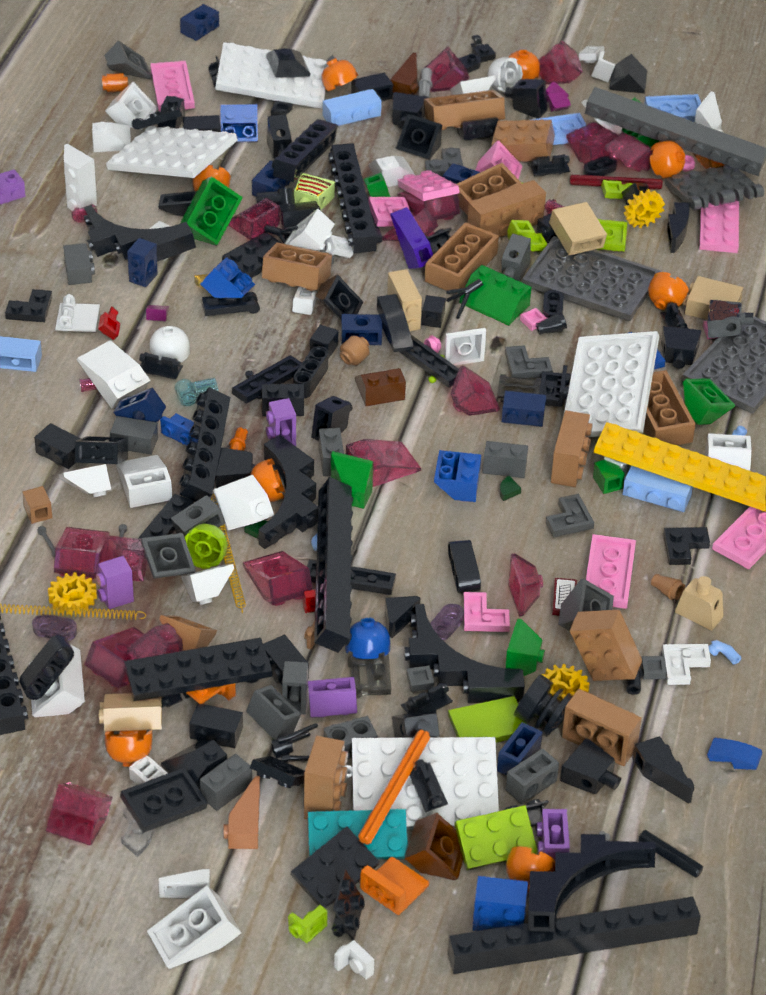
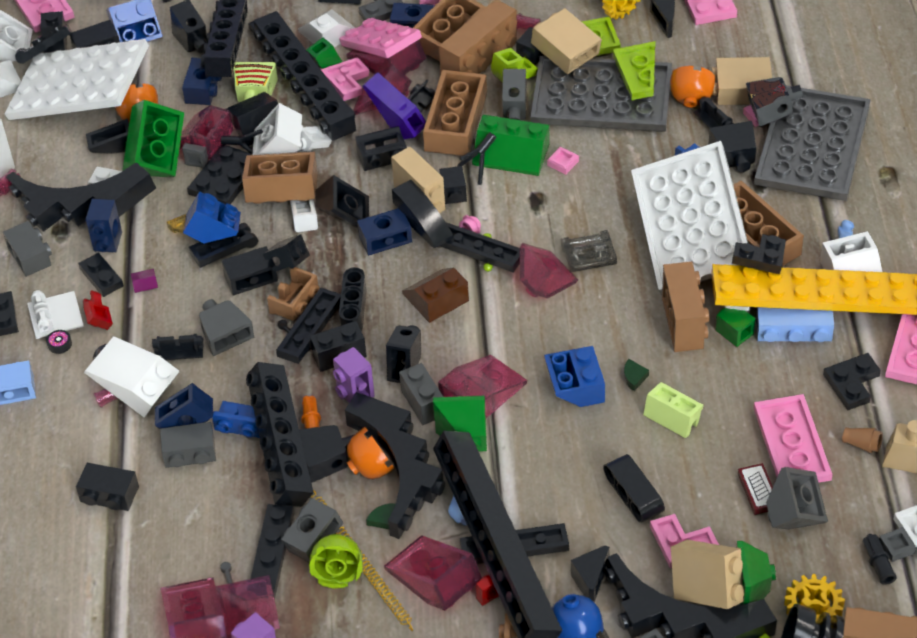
camera: 15 degrees left, 5 degrees up
medium nougat brick [22,486,52,524] -> none
dark grey hinge [37,526,60,558] -> none
white slope [58,464,111,497] -> none
black window [75,436,129,464] -> none
white slope [116,455,172,508] -> none
dark grey slope [141,533,196,579] -> none
white cylinder [150,326,190,362] -> none
clear light blue piece [174,378,218,406] -> none
white slope [181,564,234,605] -> none
white slope [213,475,274,530] -> none
black piece [256,188,295,210] -> none
black brick [310,324,339,359] -> none
medium nougat head [339,336,369,366] -> none
clear purple plate [430,604,464,640] -> none
white slope [445,328,486,366] -> none
dark grey brick [483,441,528,478] -> none
dark blue brick [502,391,546,427] -> none
dark grey plate [505,345,553,380] -> none
clear pink slope [508,553,543,617] -> none
black cone [536,313,567,335] -> none
black bracket [539,365,571,407] -> none
black plate [543,290,564,318] -> none
dark grey plate [546,493,594,537] -> none
medium nougat brick [570,609,642,681] -> none
green slope [683,378,735,425] -> none
none -> tile [46,330,72,354]
none -> black plate [78,252,124,297]
none -> dark grey tile [182,143,209,168]
none -> dark grey torso [199,299,255,357]
none -> black brick [221,246,278,296]
none -> black hinge [263,234,310,271]
none -> medium nougat window [267,267,320,321]
none -> black window [355,126,407,171]
none -> lime wing [613,41,656,100]
none -> yellowish green hinge [643,382,704,438]
none -> tan brick [671,540,744,609]
none -> black plate [732,234,786,274]

